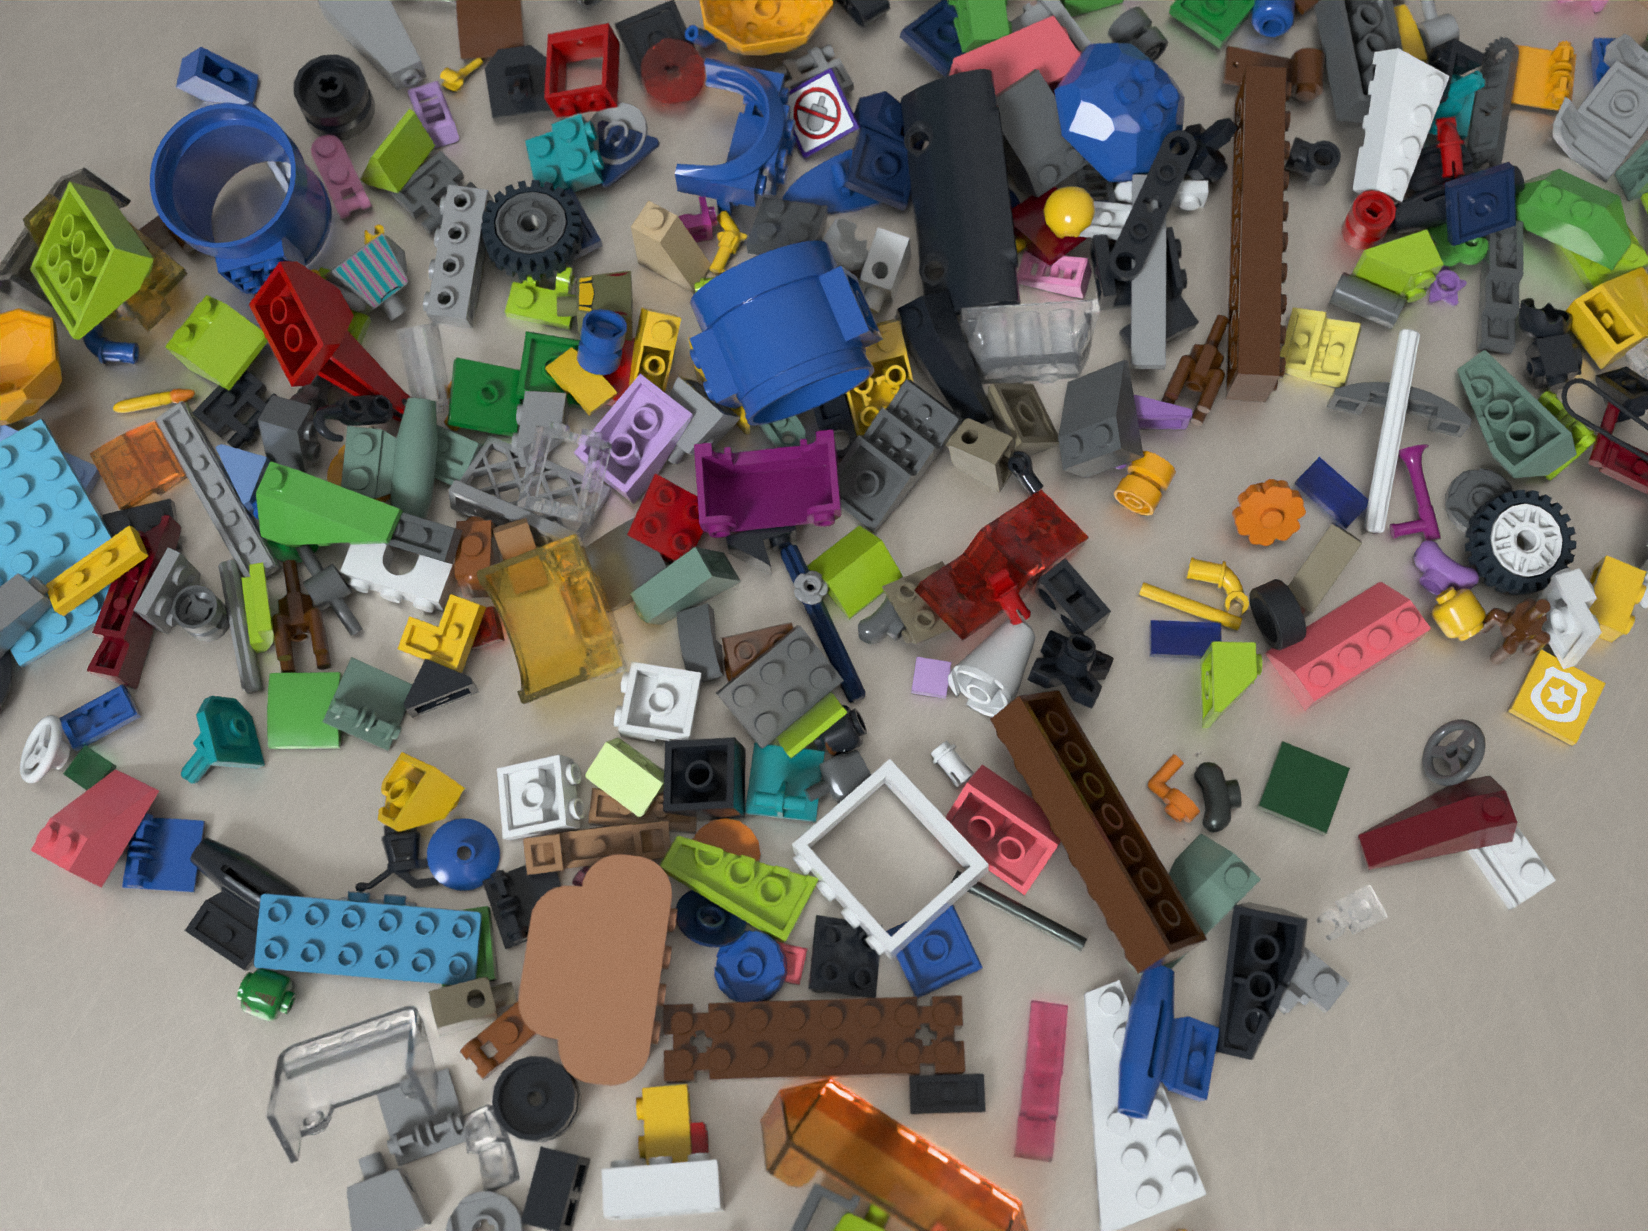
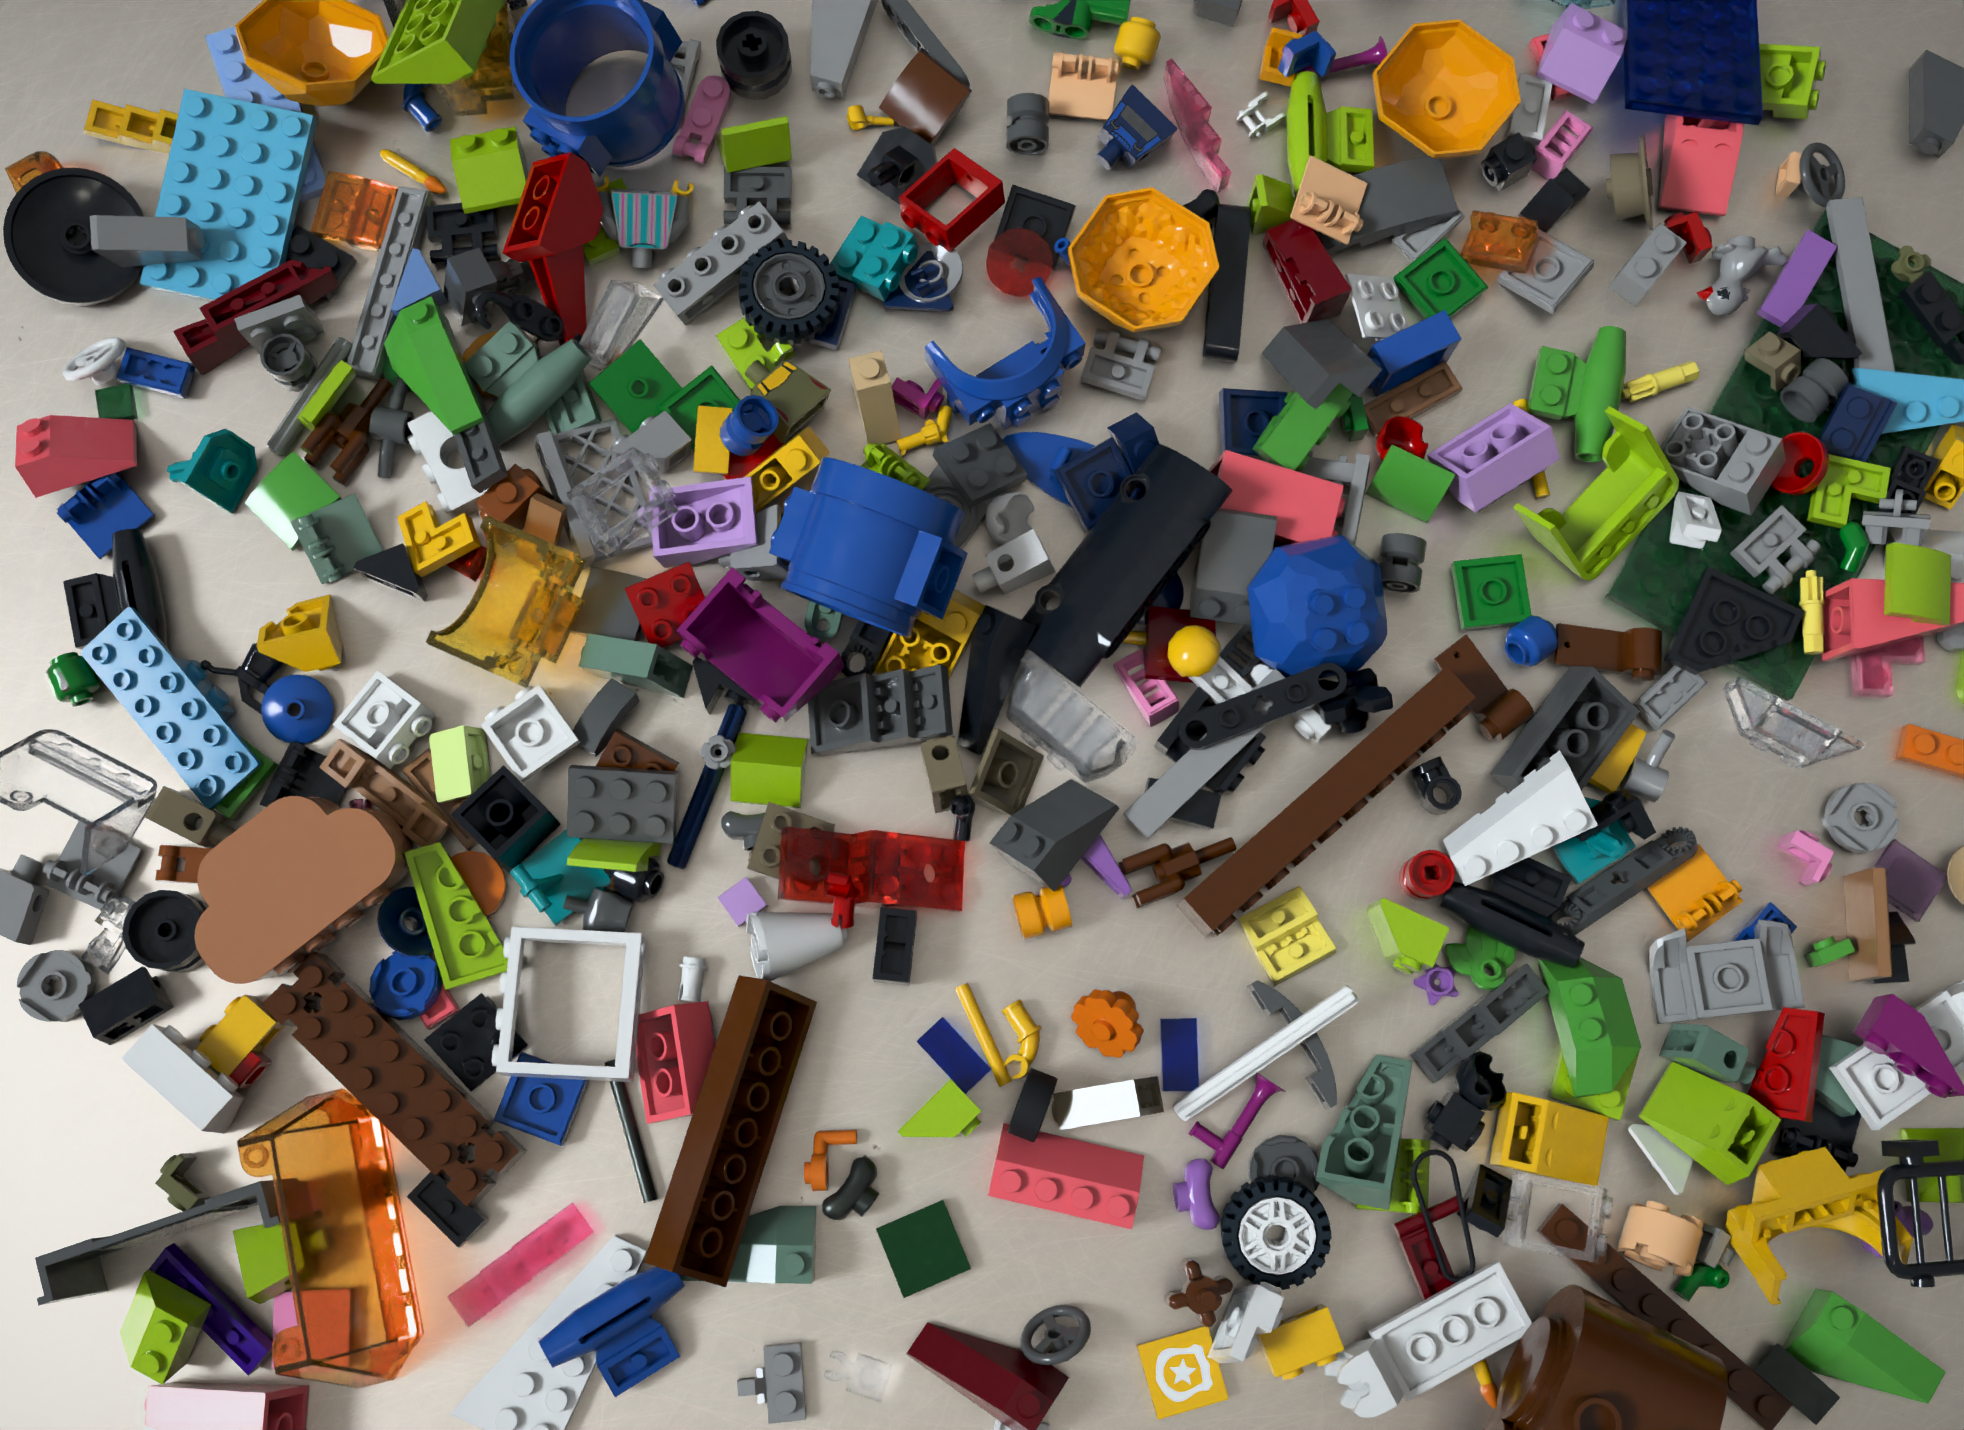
camera: 40 degrees right, 5 degrees up
yellow plate [46,525,148,616] -> none
lavender slope [407,81,459,149] -> none
piece [787,68,860,158] -> none
black plant [1027,630,1114,708] -> none
black wedge [1216,902,1308,1060] -> none
dark grey pin [1329,272,1406,329] -> none
yellow head [1432,587,1486,641] -> none
red piece [1435,116,1465,178] -> none
dark blue plate [1445,162,1516,246] -> none

